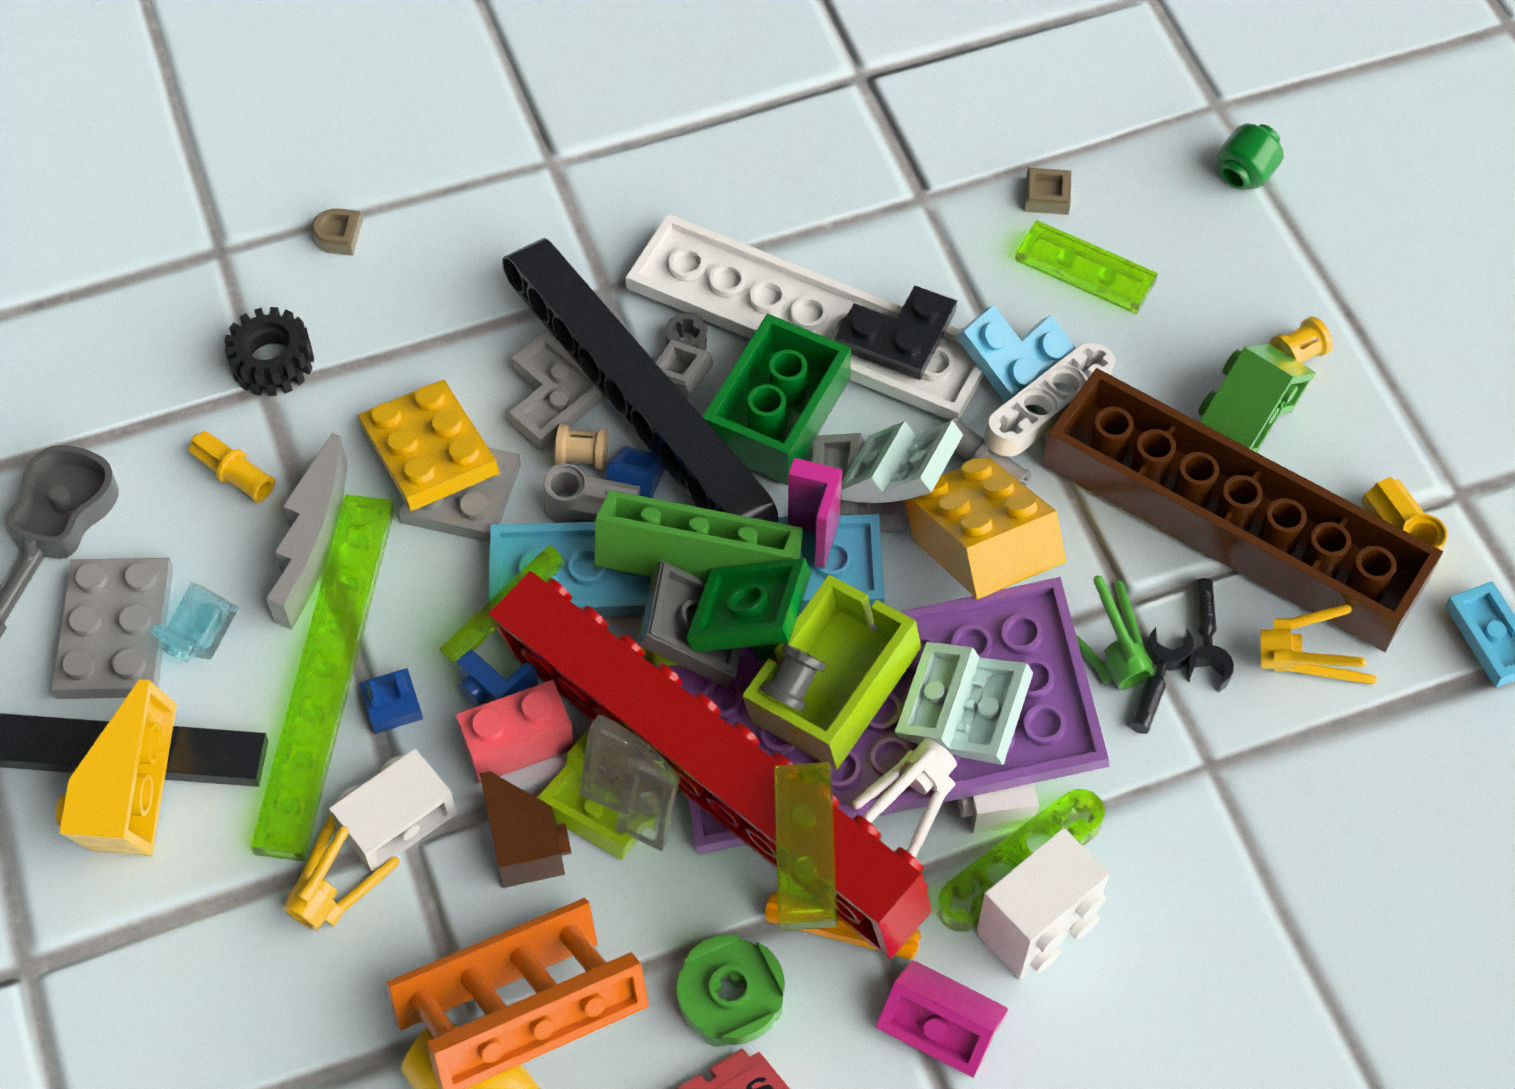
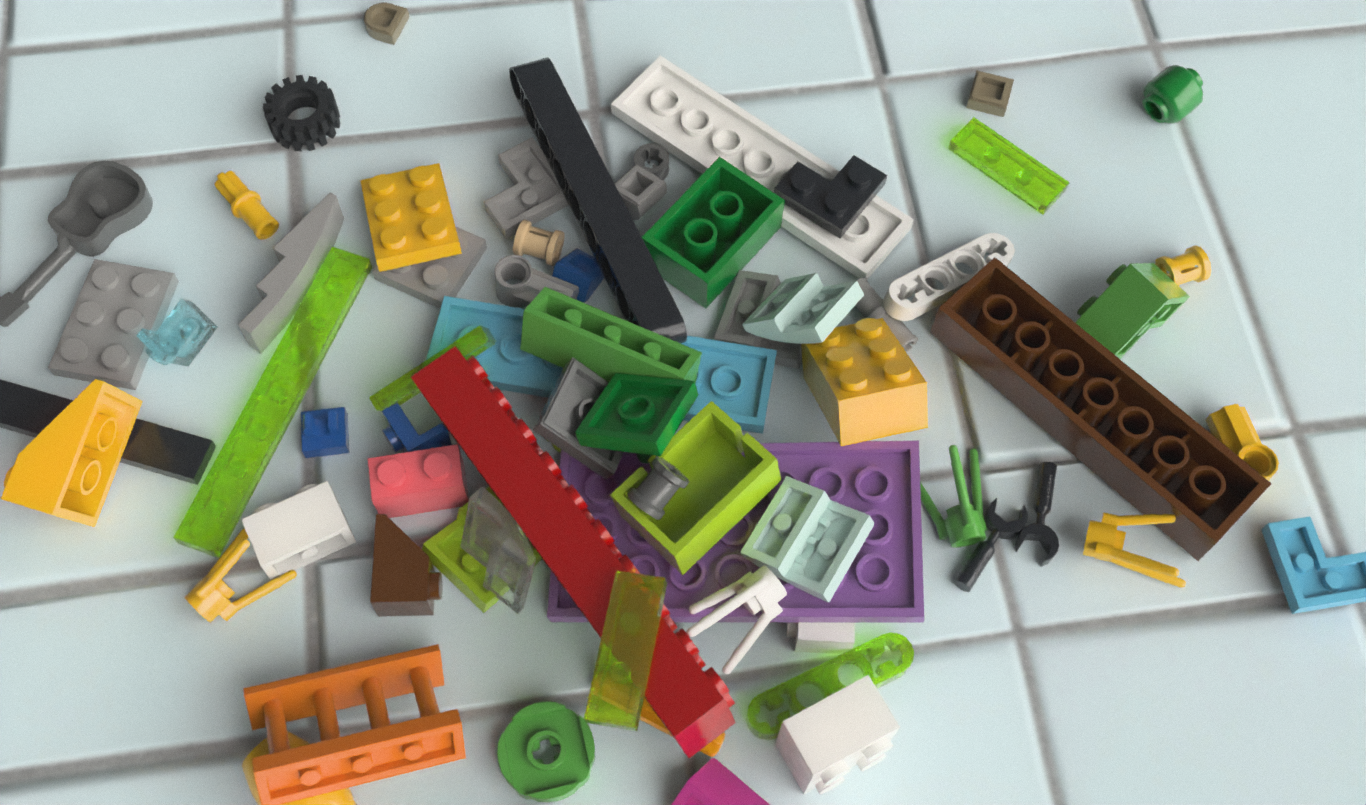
camera: 10 degrees right, 5 degrees up
dark pink panel [787,458,843,568] -> none
medium azure plate [955,305,1076,403] -> none

